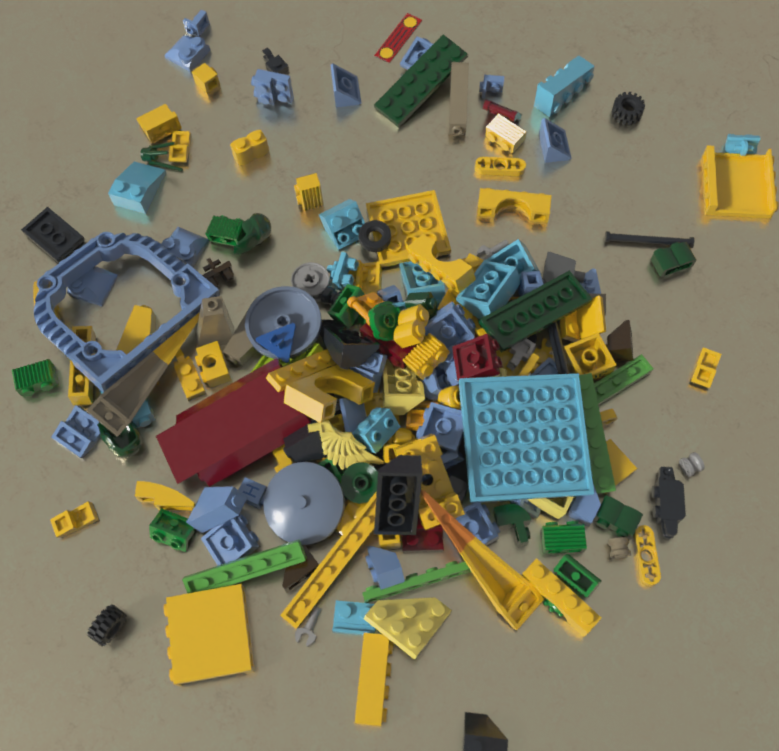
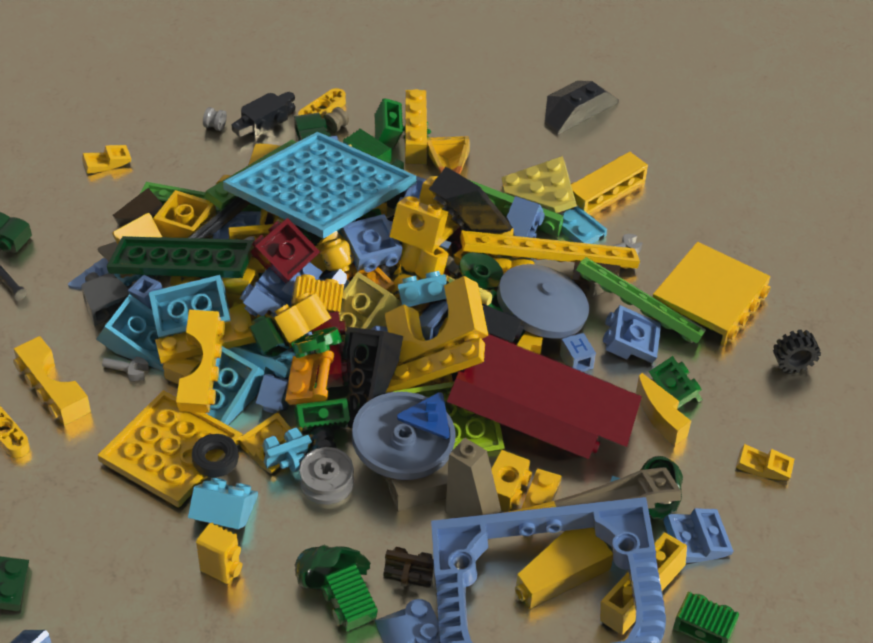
camera: 140 degrees left, 20 degrees down
medium blue slope [186,486,248,533] -> none

